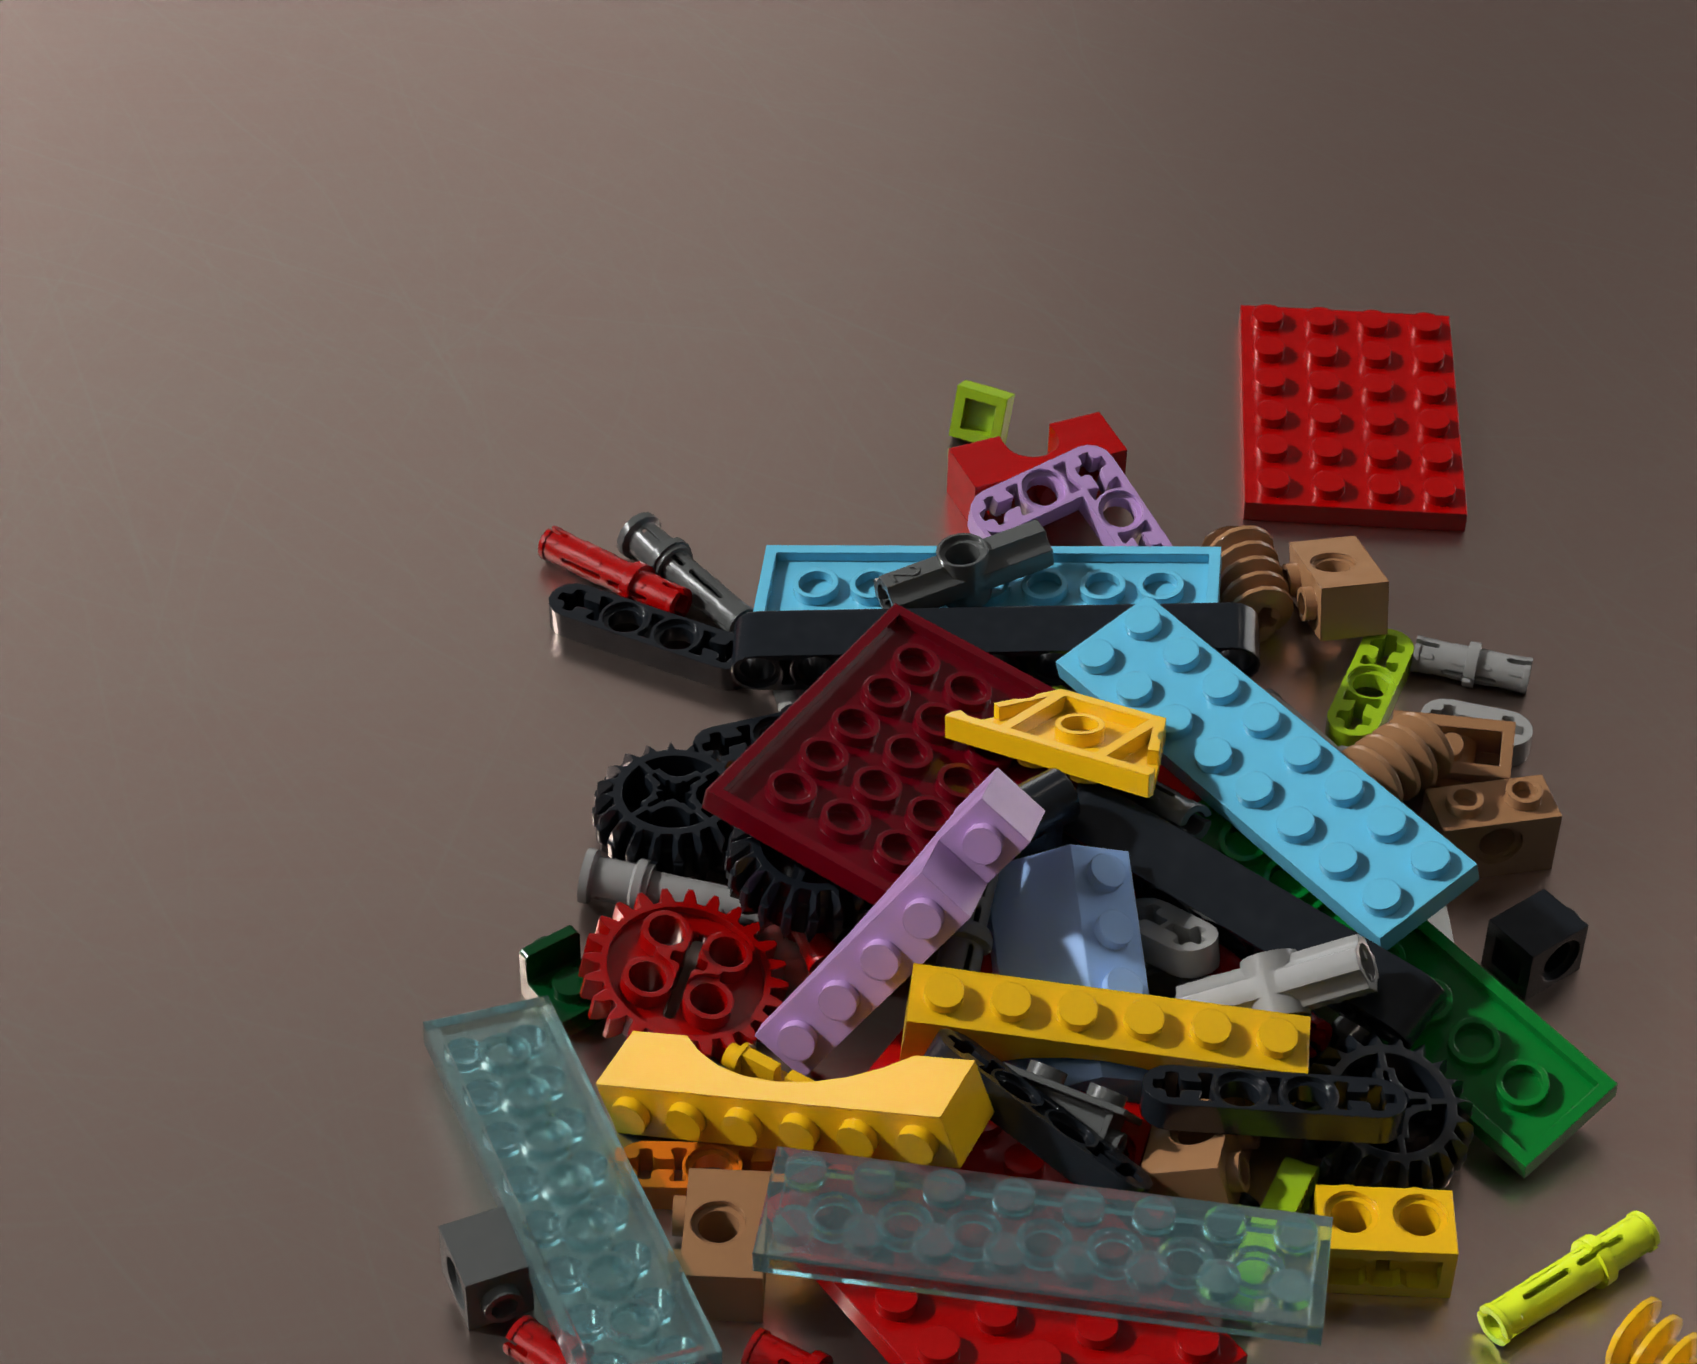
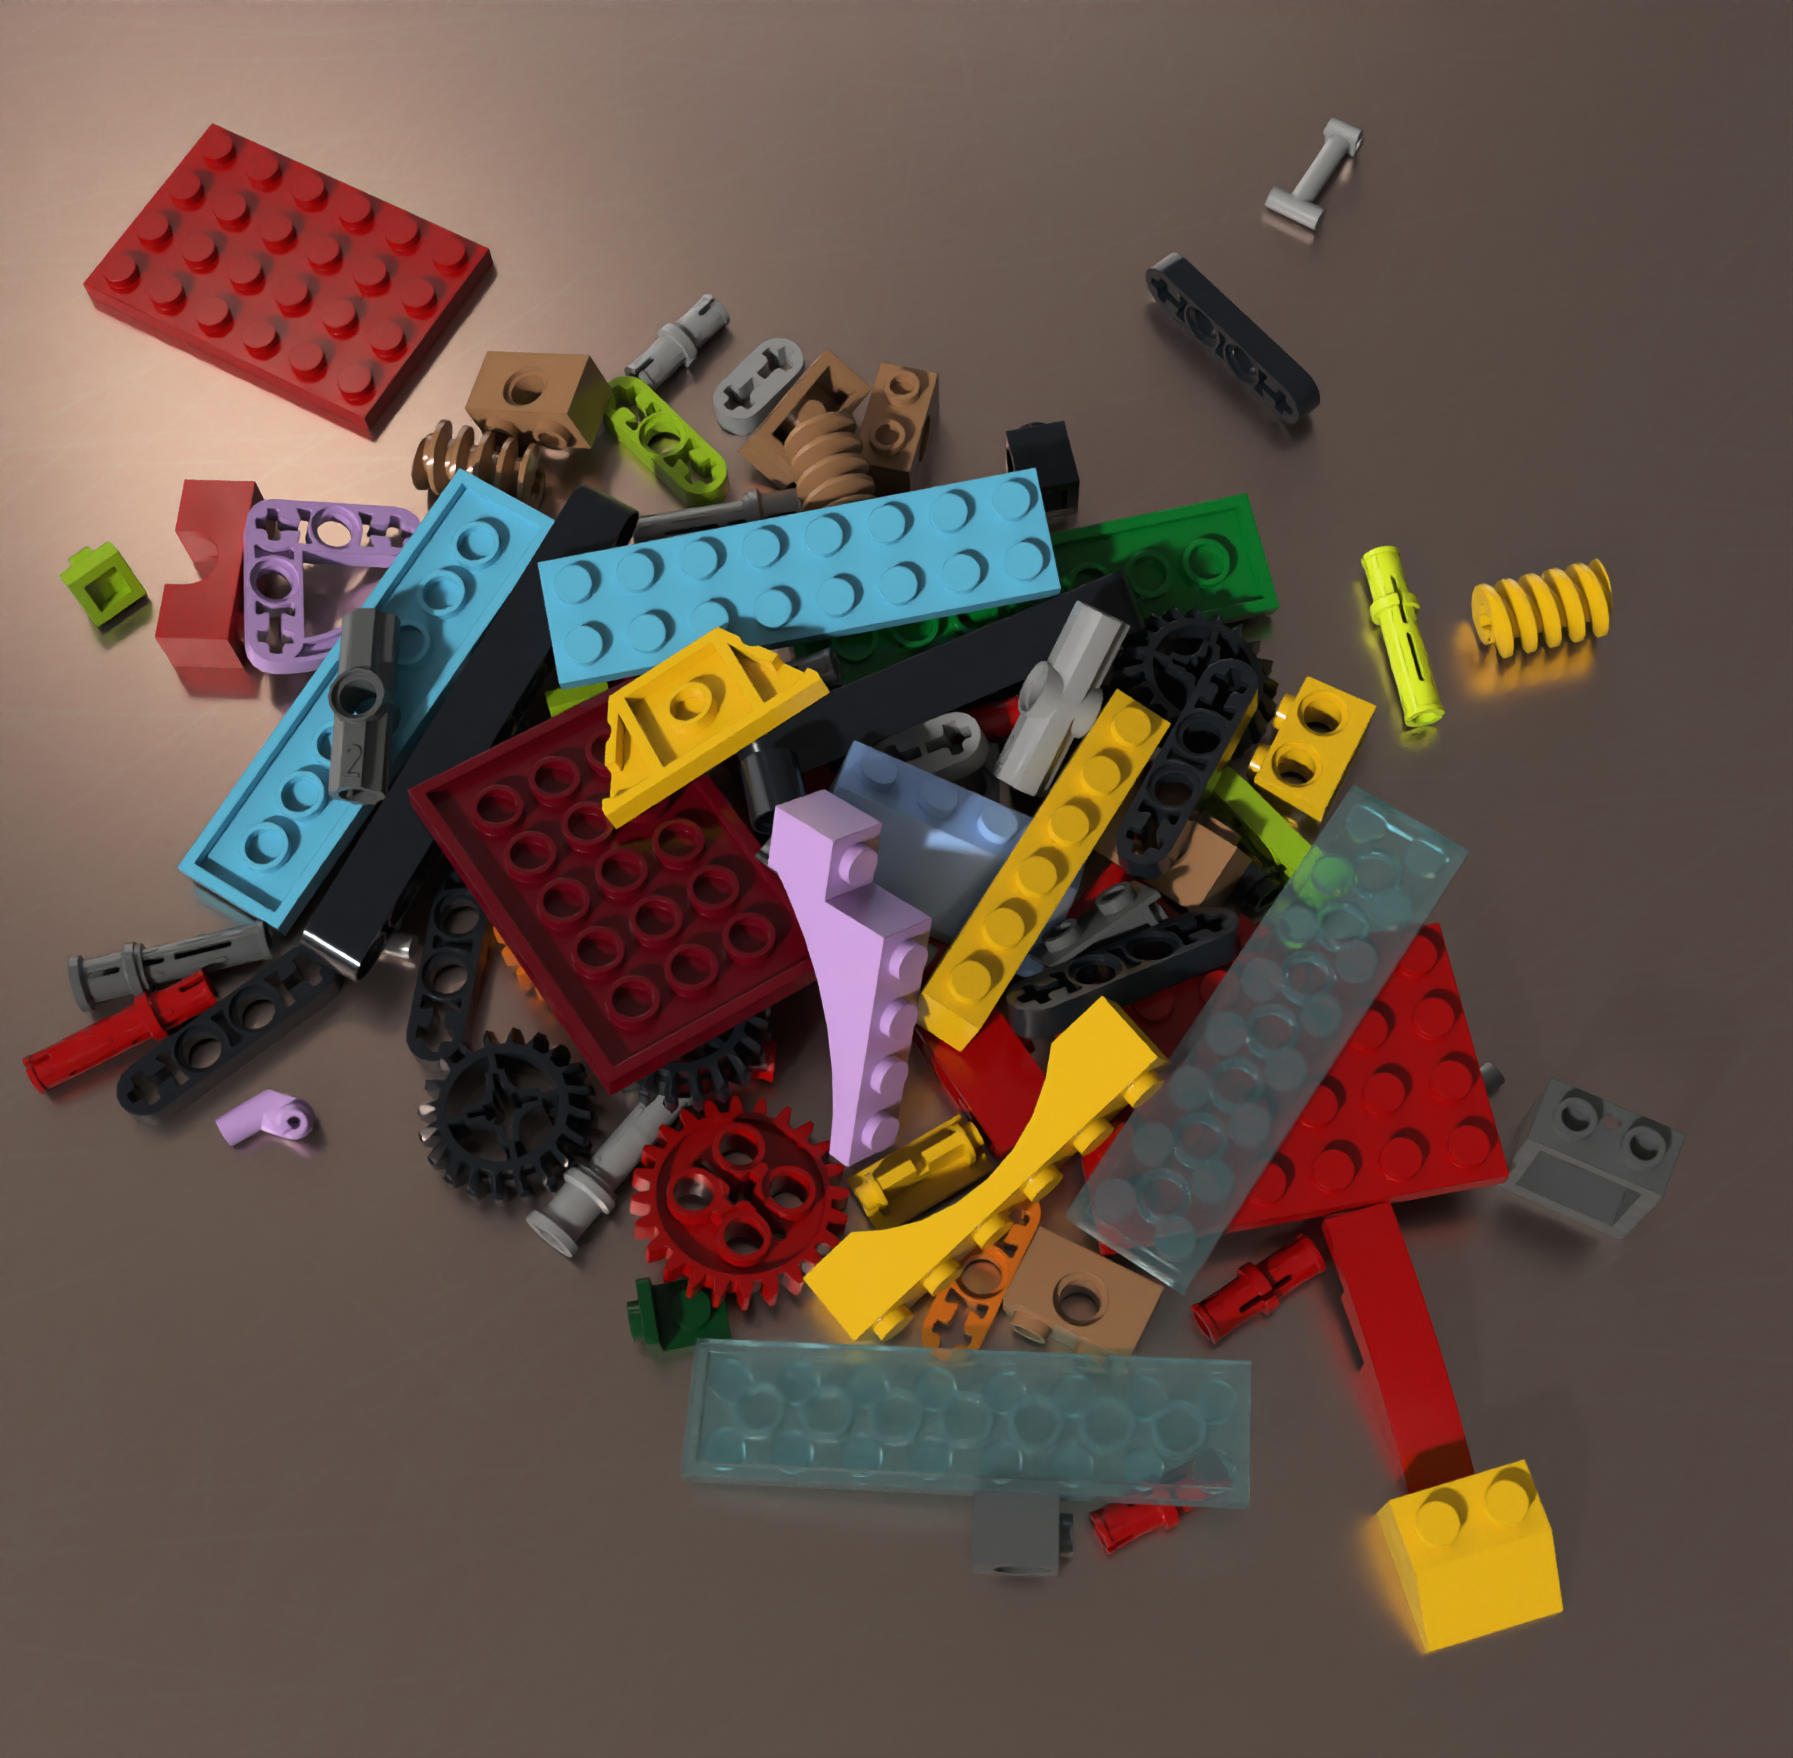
camera: 60 degrees left, 25 degrees up
none -> lavender arm [215,1089,315,1147]

